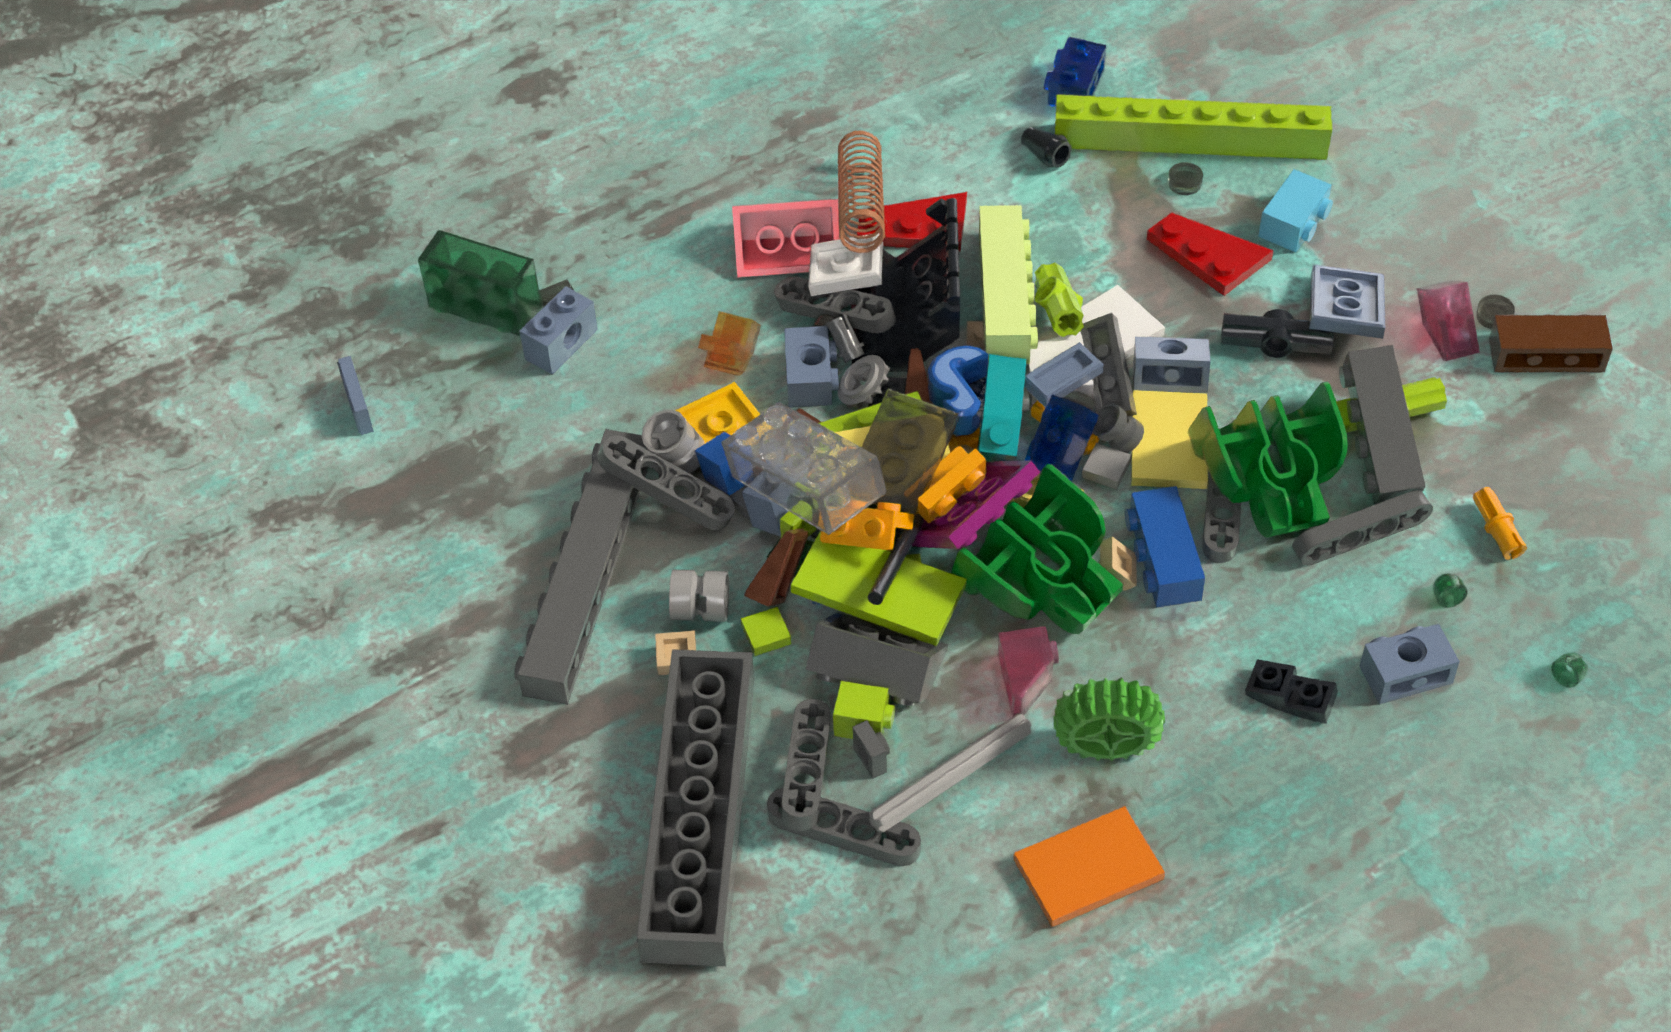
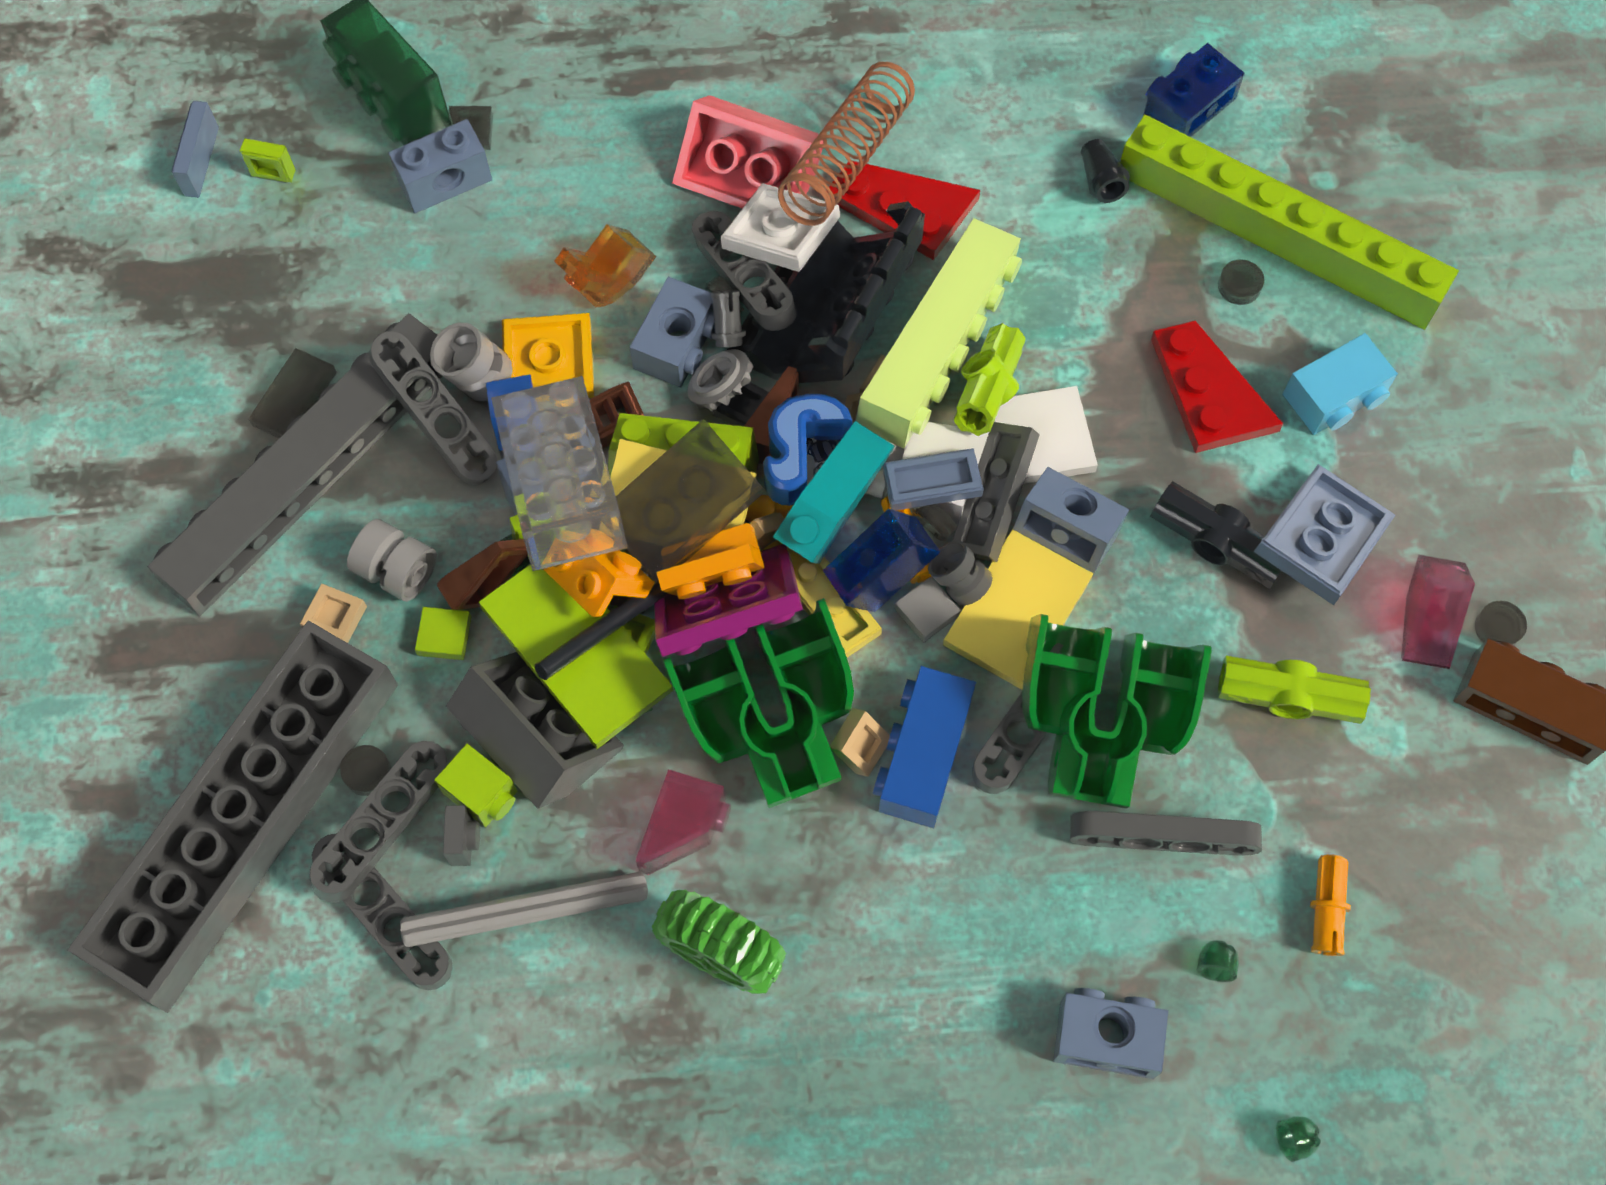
camera: 25 degrees right, 15 degrees up
orange tile [1013,806,1165,927] -> none
black slope [1245,659,1338,724] -> none
dark grey brick [1339,345,1426,505] -> none
none -> lime tile [240,138,296,182]
none -> clear smoke tile [249,348,337,438]
none -> clear smoke tile [340,745,392,796]

